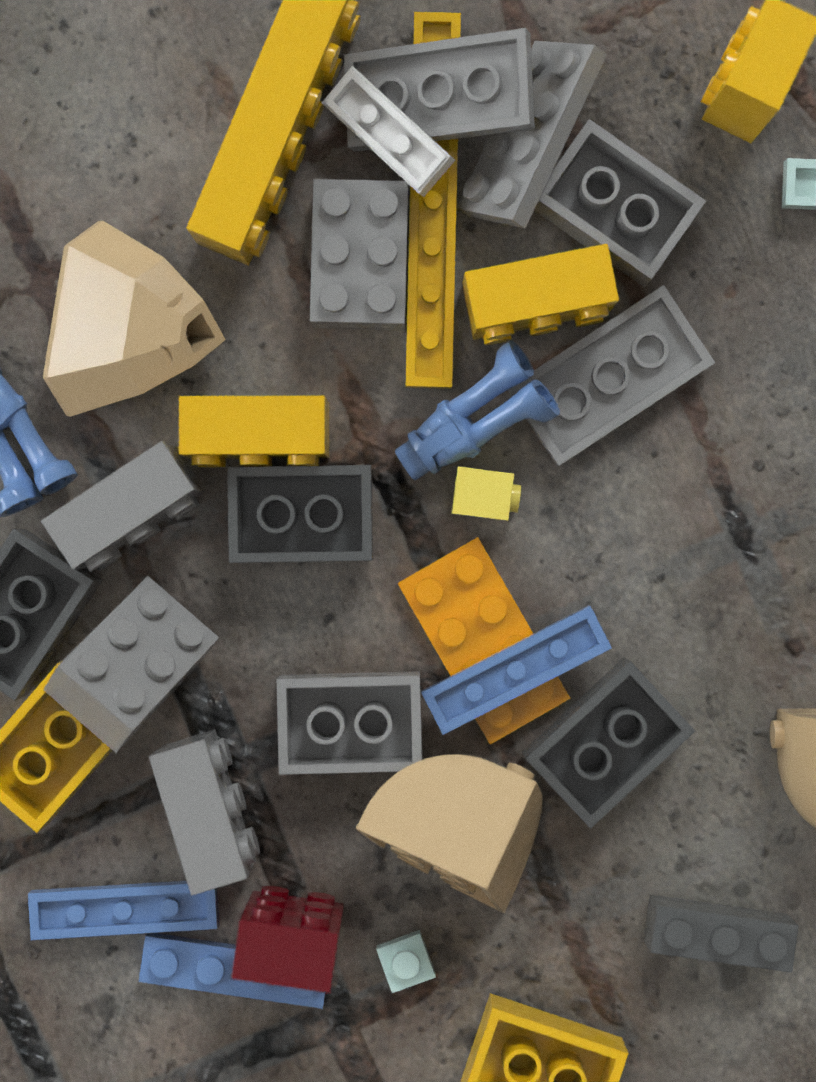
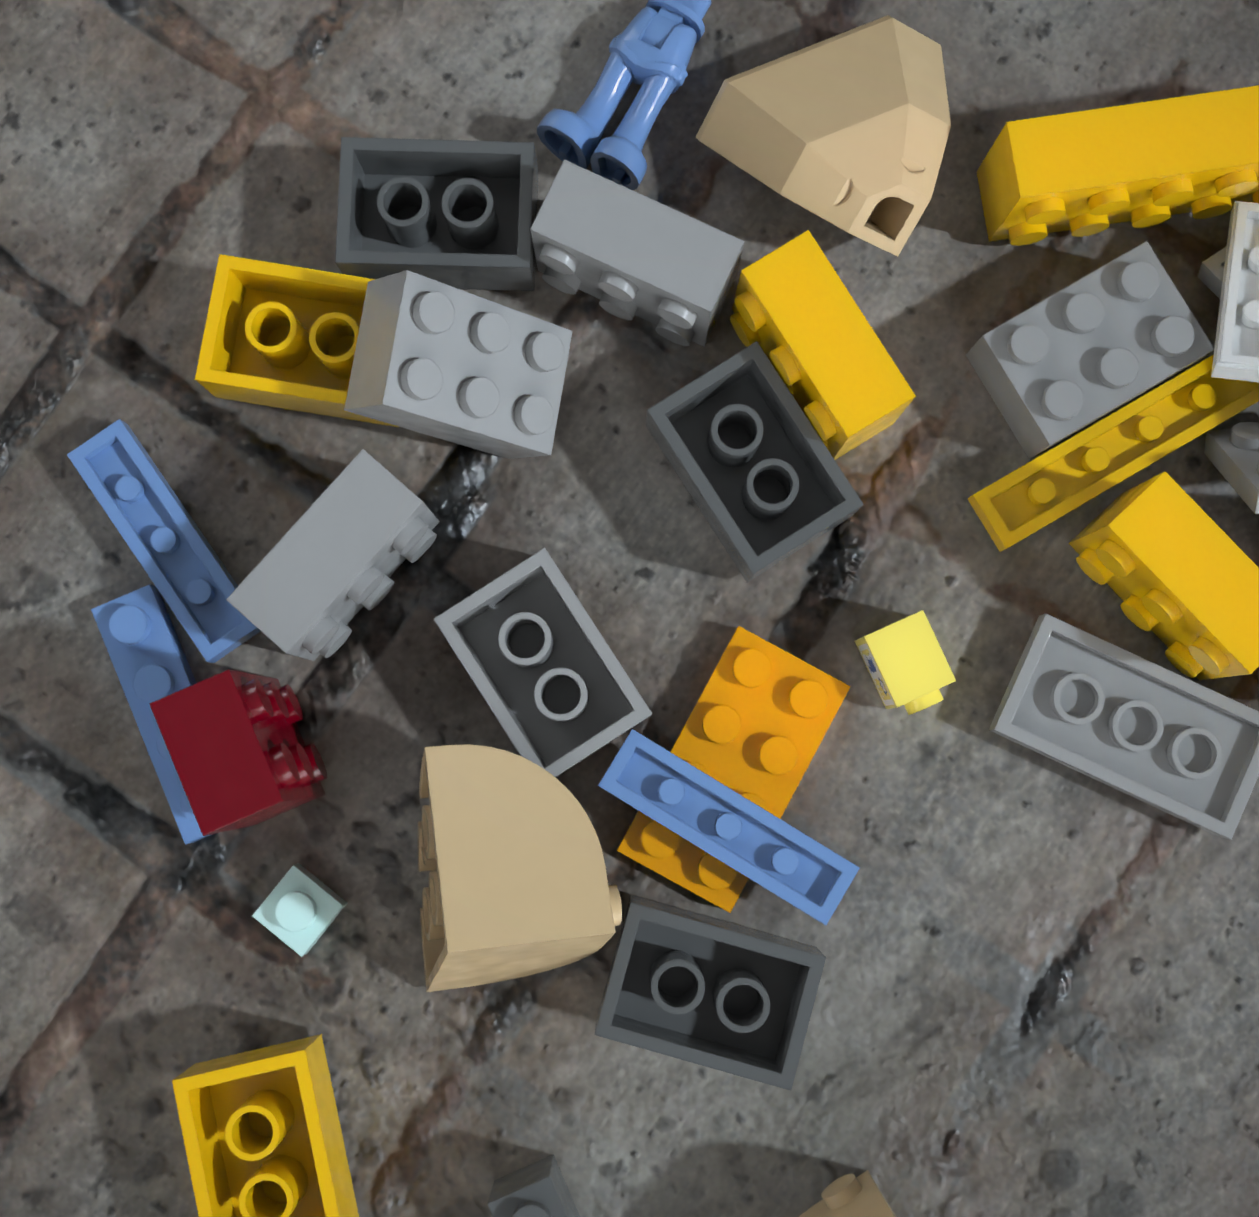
camera: 55 degrees right, 5 degrees down
medium blue piece [395,340,560,480] -> none

